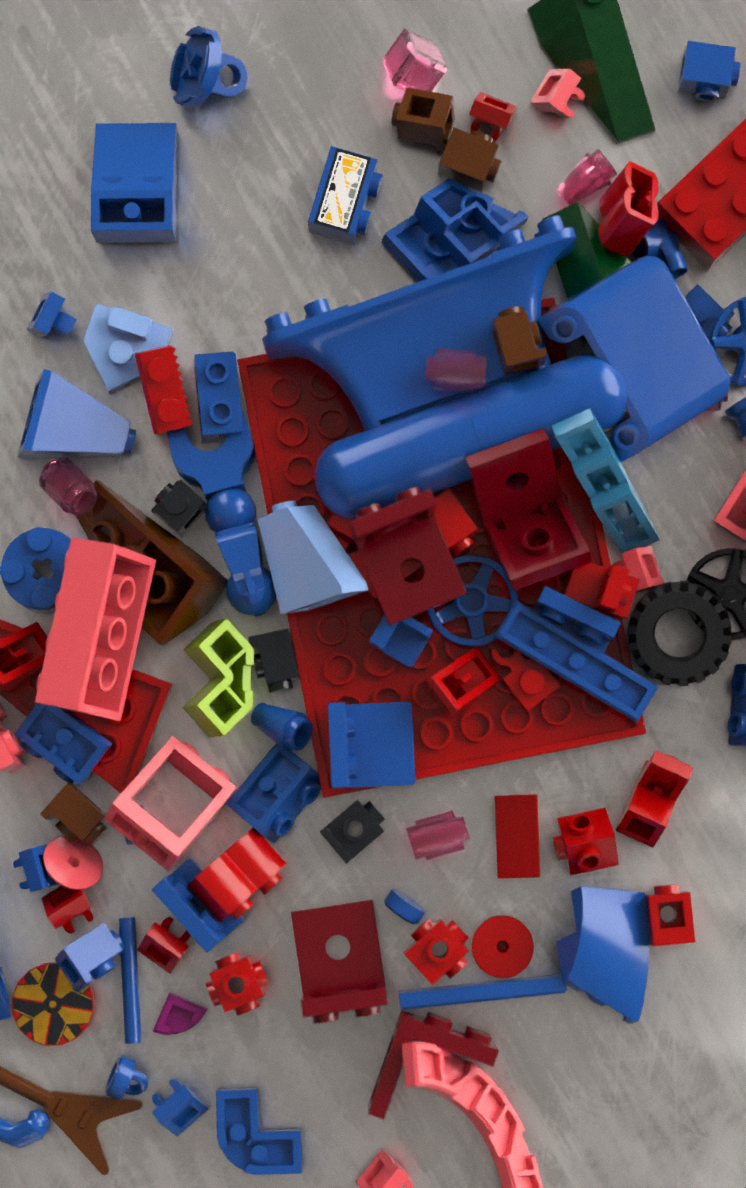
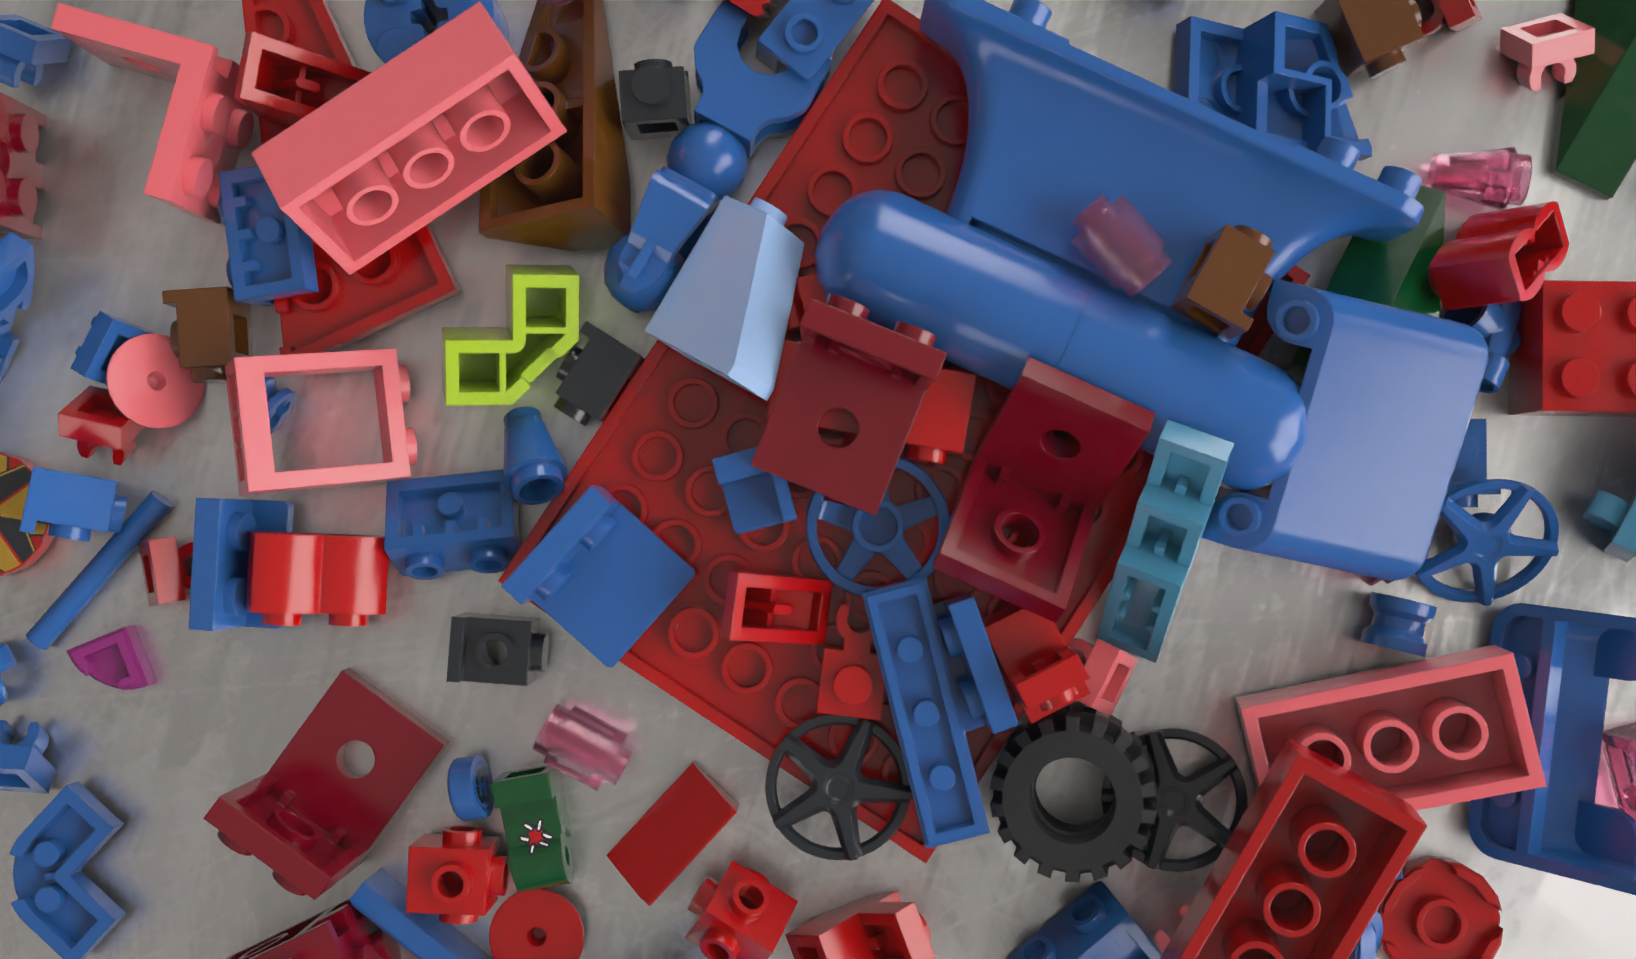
camera: 45 degrees right, 5 degrees up
red brick [206,952,269,1016] -> none
none -> dark green leg [490,762,574,893]
none -> black wheel [765,714,911,861]

